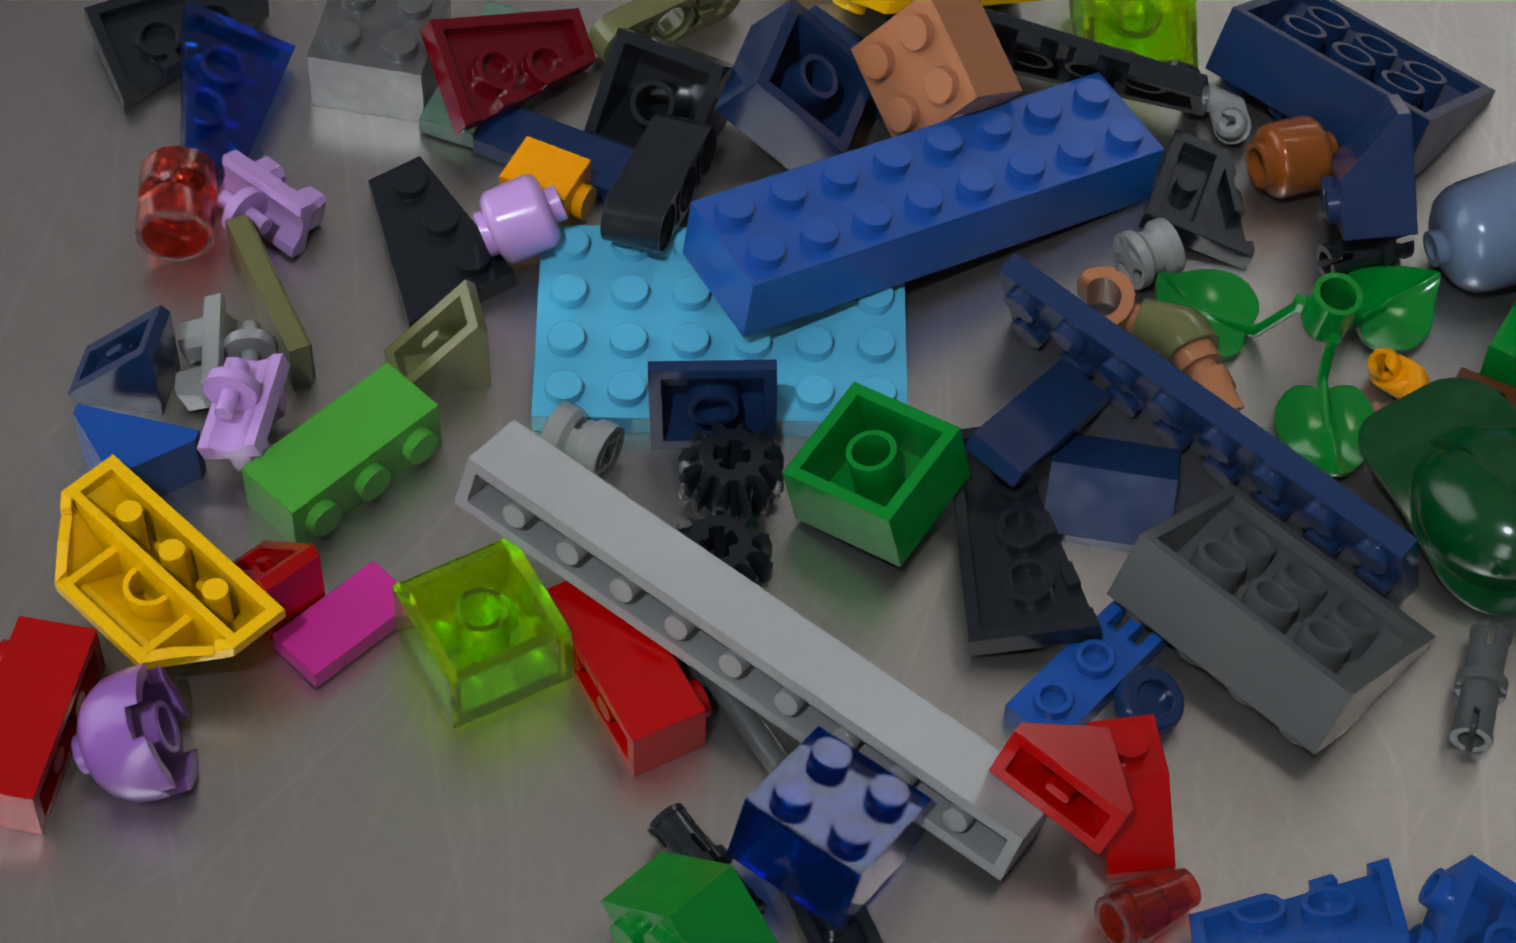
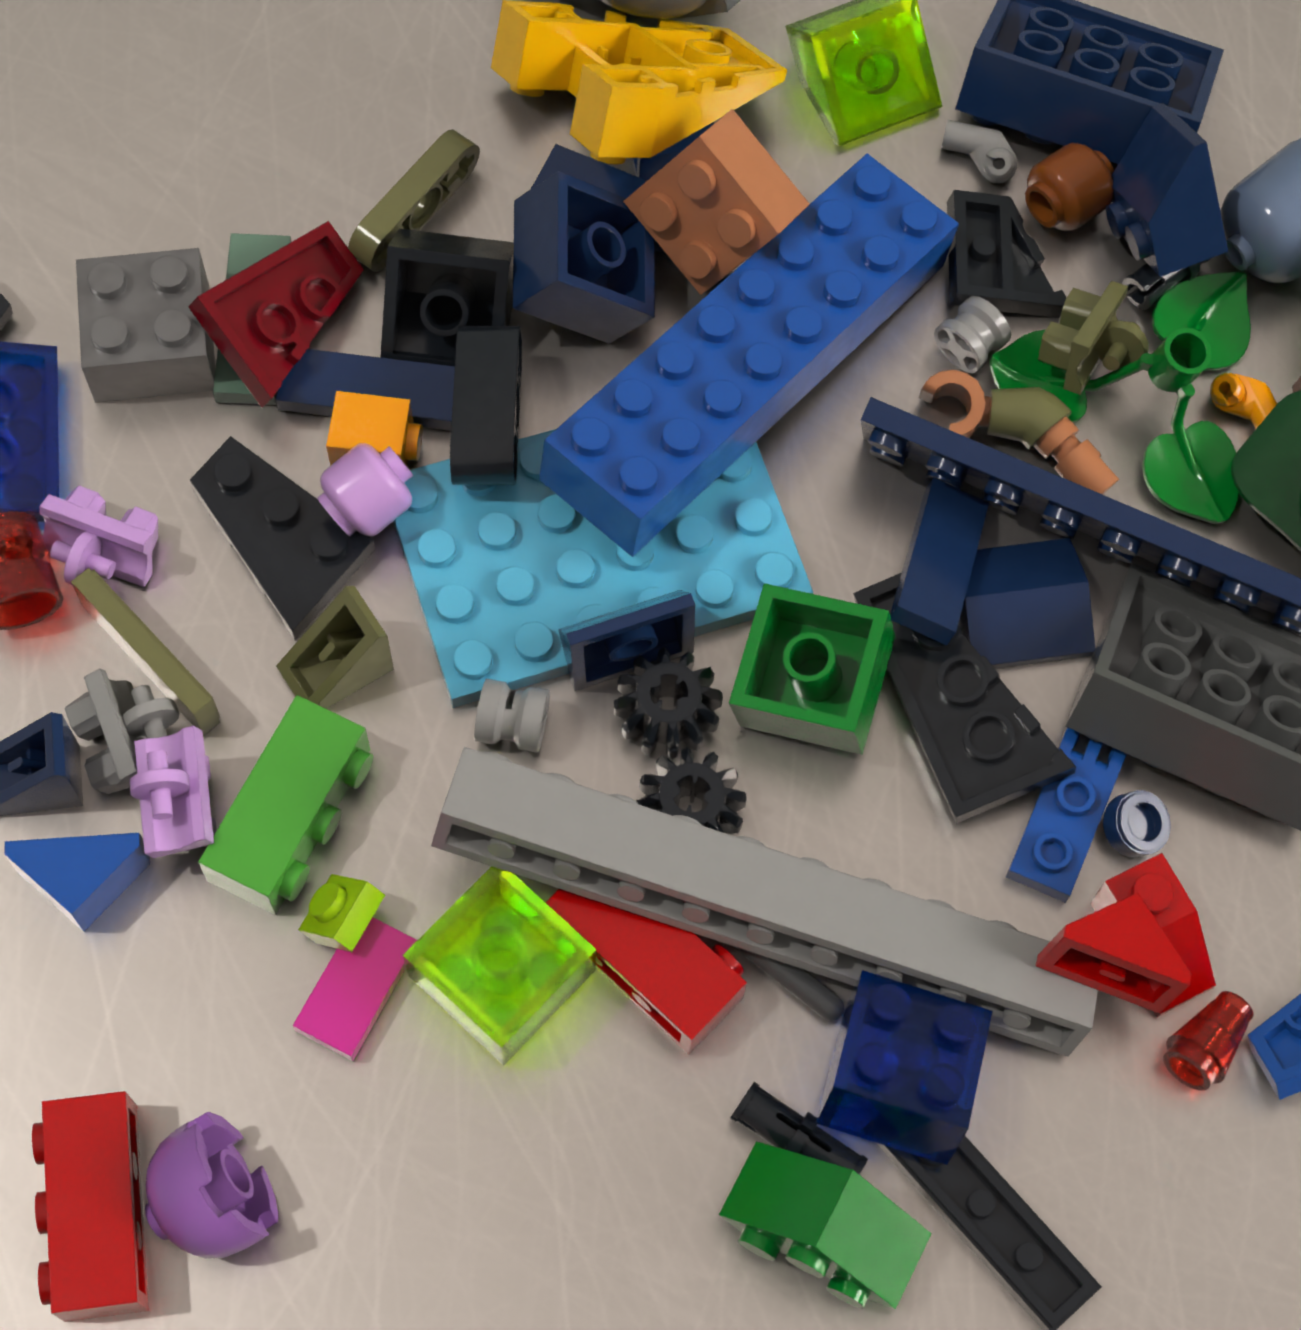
camera: 20 degrees left, 15 degrees up
yellow wedge [54,454,286,670] -> none
red slope [233,540,325,642] -> none
black wing [983,7,1210,116] -> none
none -> lime plate [298,874,385,952]
none -> olive hips [1038,281,1149,395]

